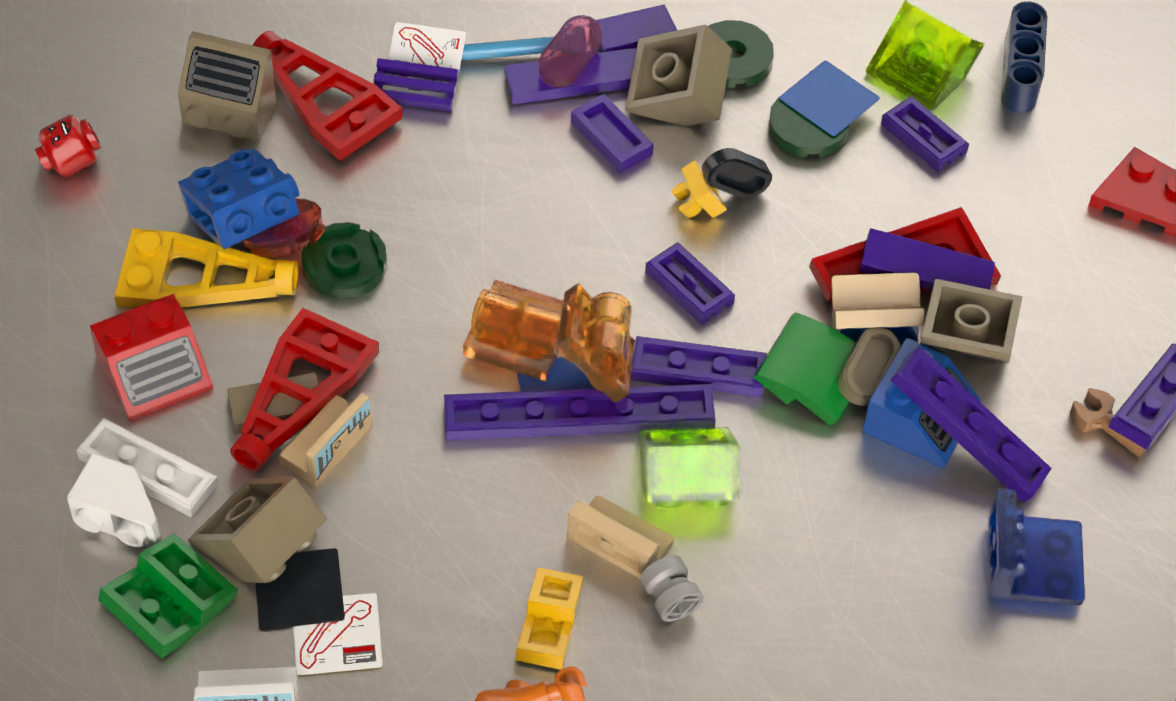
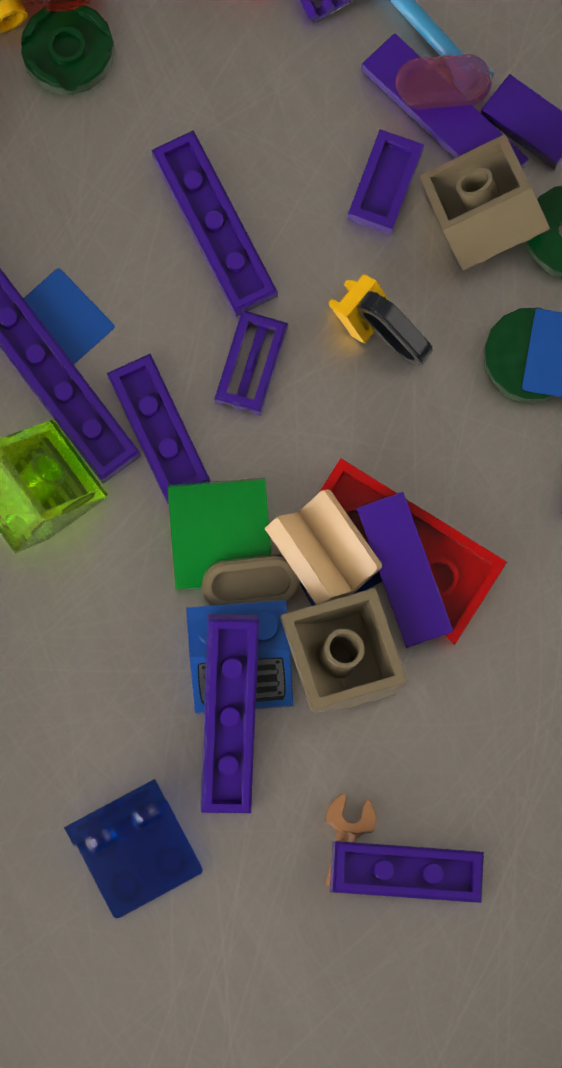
camera: 60 degrees right, 25 degrees up
clear orange plate [463,280,577,381] -> none
clear orange plate [557,283,635,403] -> none
none -> dark purple tile [151,130,278,317]

